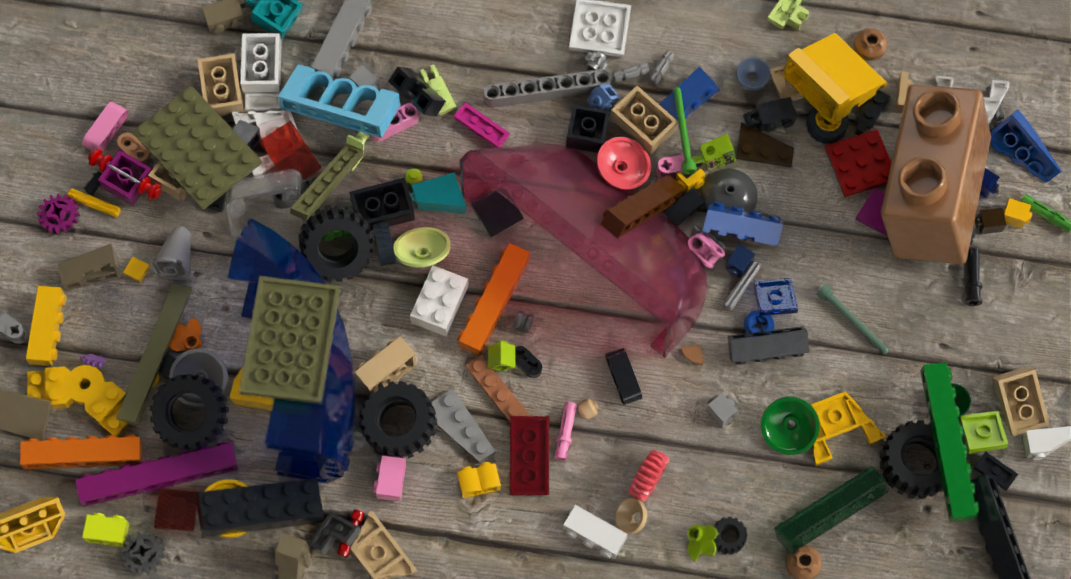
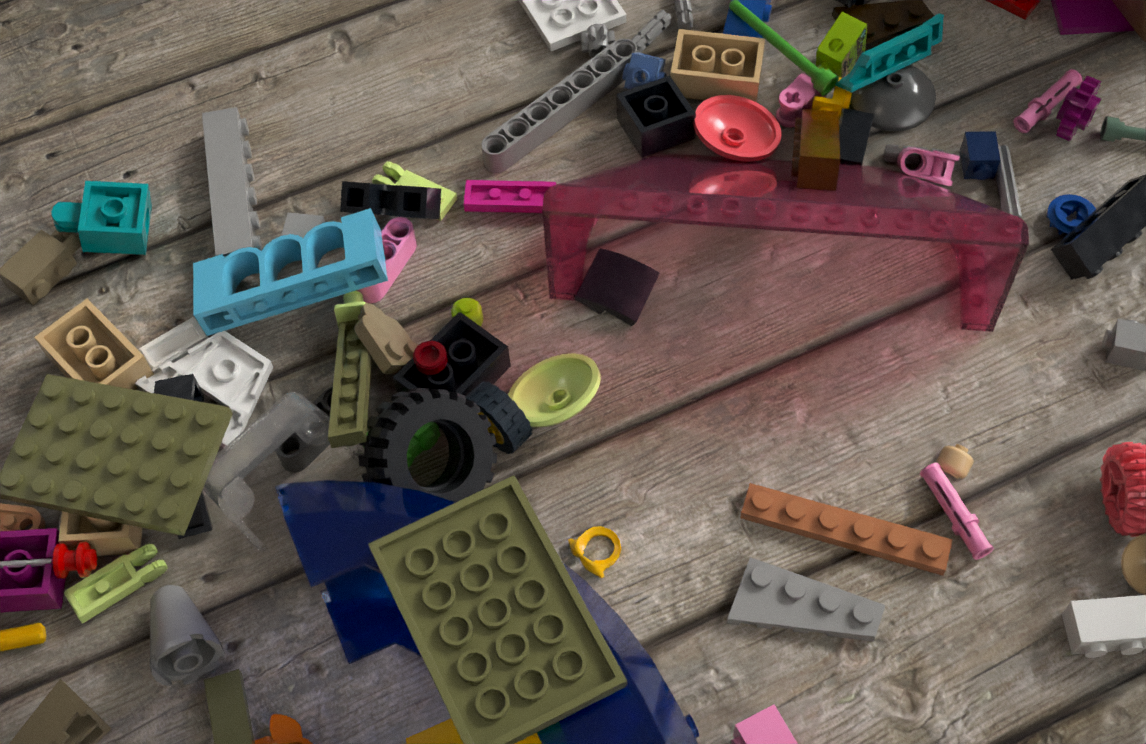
camera: 30 degrees left, 10 degrees down
yellow tile [123,257,150,283] -> none
white brick [241,33,282,94] -> none
clear red tile [259,120,322,184] -> none
tan brick [355,336,417,398] -> none
black tyre [359,381,437,458] -> none
teal slope [409,172,466,214] -> none
white brick [410,265,469,337] -> none
orange brick [457,243,530,356] -> none
yellow brick [457,462,501,498] -> none
lime brick [488,340,515,372] -> none
dark red tile [510,416,549,495] -> none
dark grey wheel [513,310,534,333] -> none
black beam [515,346,542,378] -> none
black beam [605,348,643,405] -> none
medium nougat tile [681,345,704,365] -> none
blue wedge [703,201,784,246] -> none
clear blue tile [753,278,798,316] -> none
none -> yellowish green hinge [64,543,168,623]
none -> dark tan plate [354,303,418,374]
none -> dark red tile [413,341,447,375]
none -> yellow piece [568,526,621,578]
none -> teal wedge [835,13,944,93]
none -> bright pink pin [1013,69,1083,133]
none -> magenta gear [1056,76,1101,141]

